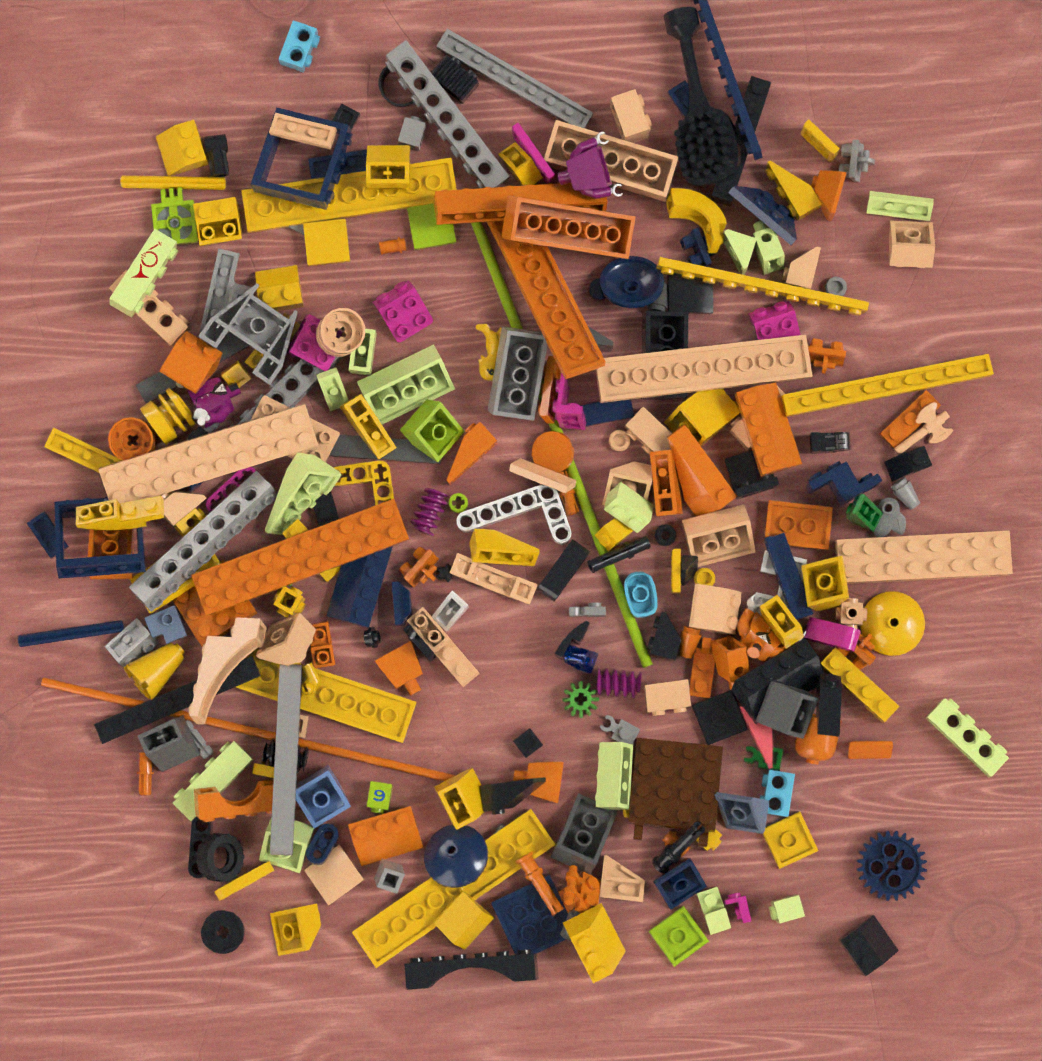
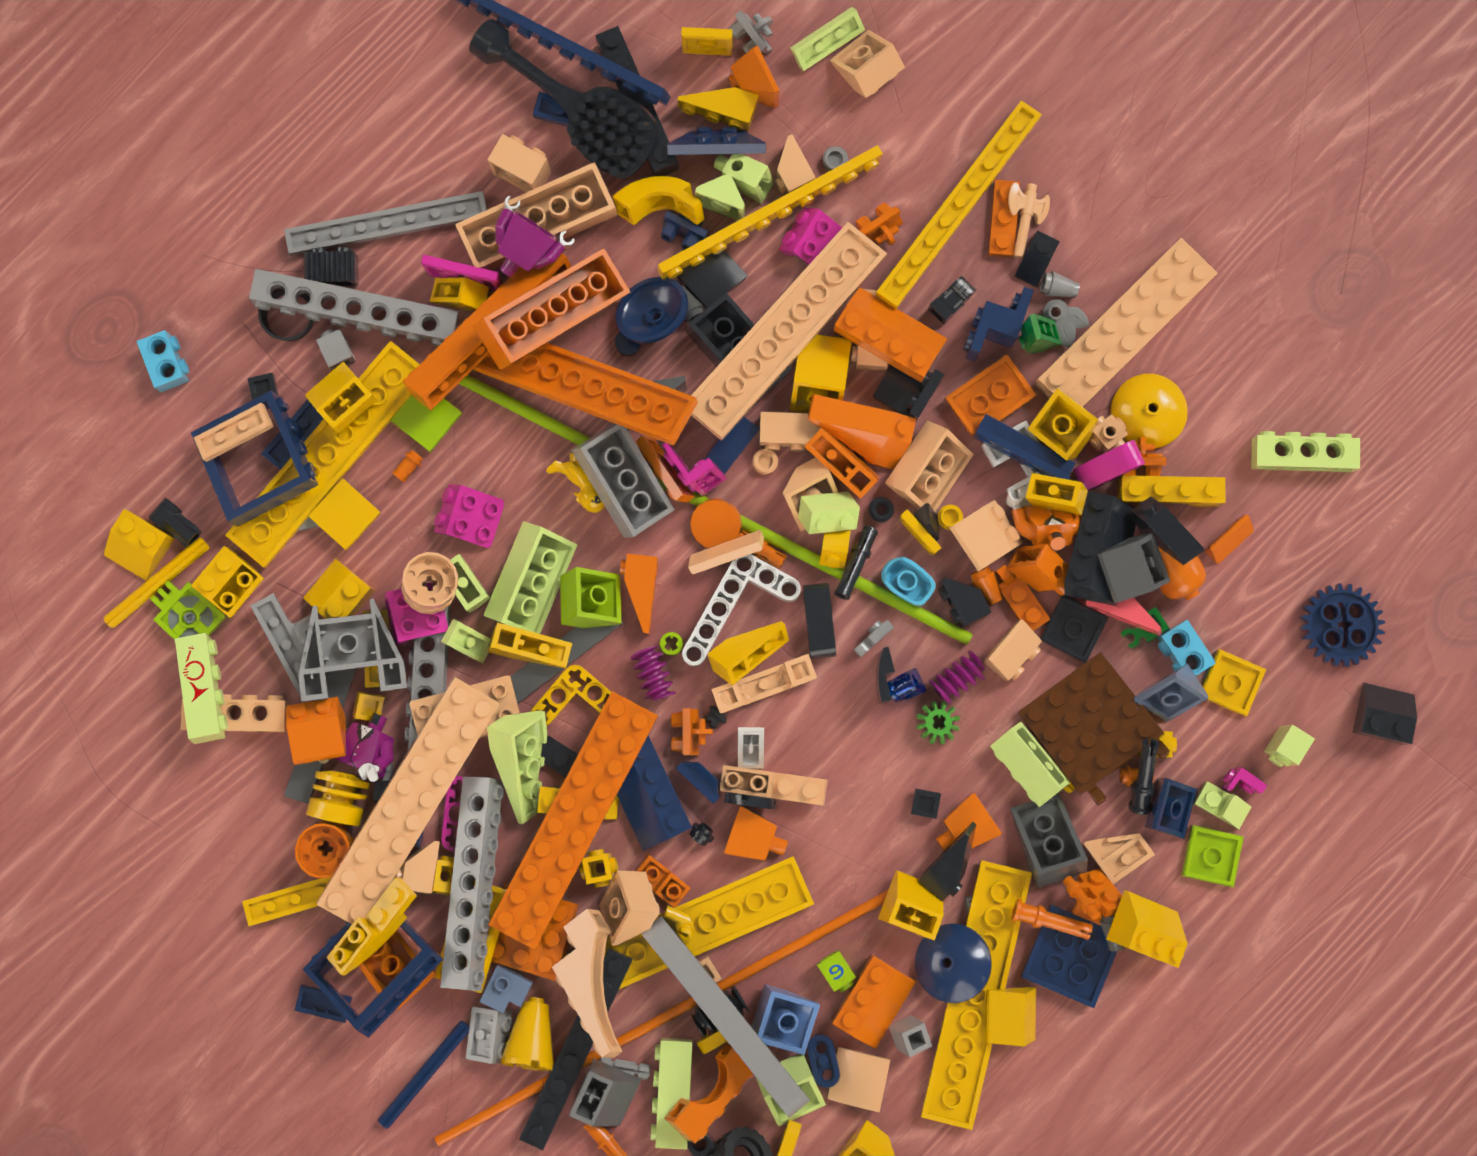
camera: 45 degrees left, 0 degrees up
black arch [404,949,539,990] -> none
light grey plate [600,715,640,744] -> none

